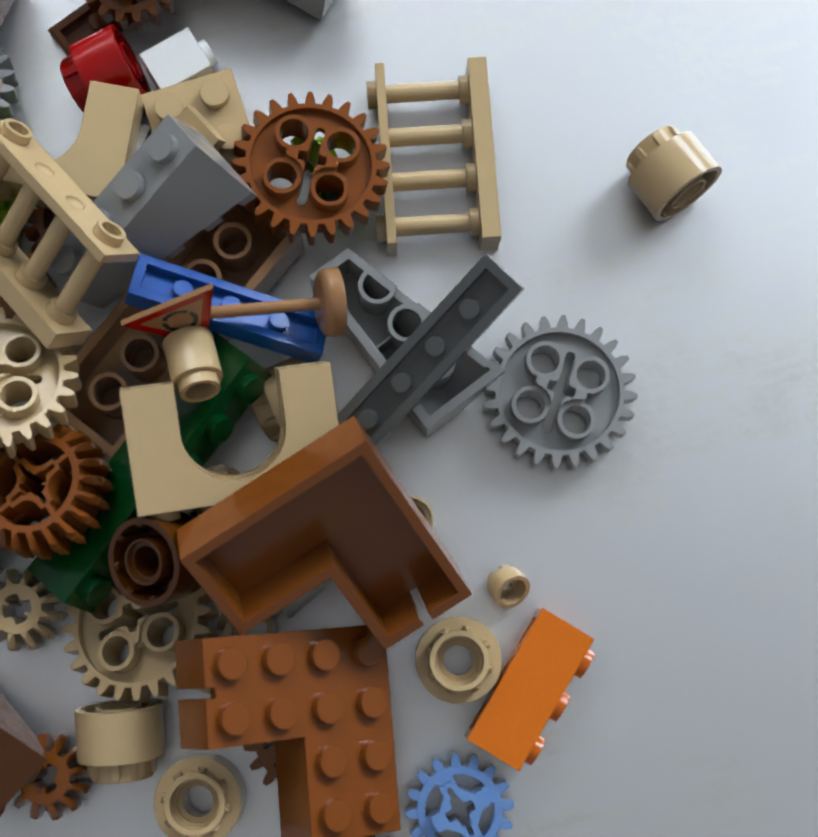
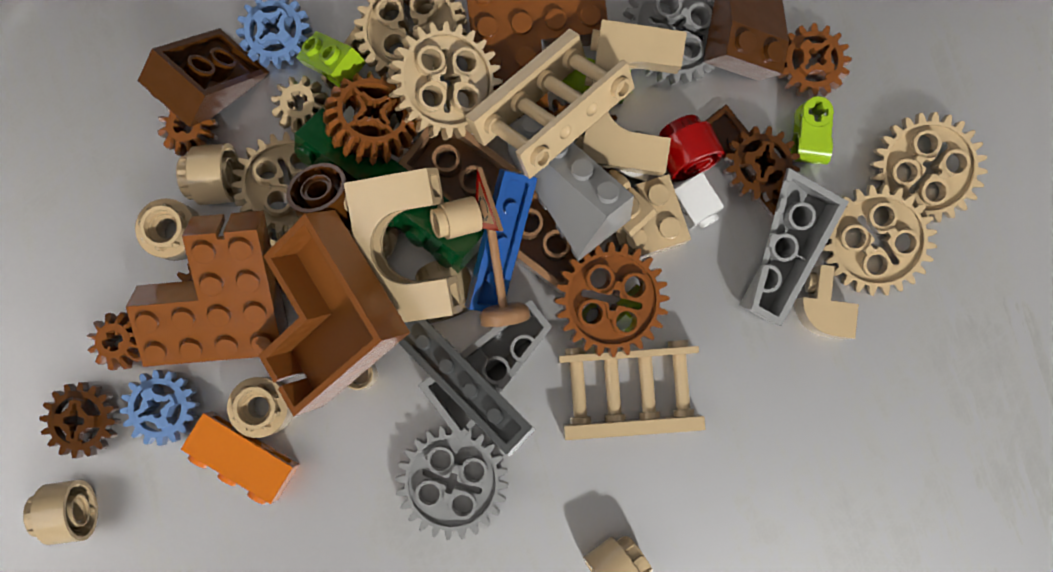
camera: 90 degrees right, 5 degrees up
tan hinge [487,565,530,608] -> none

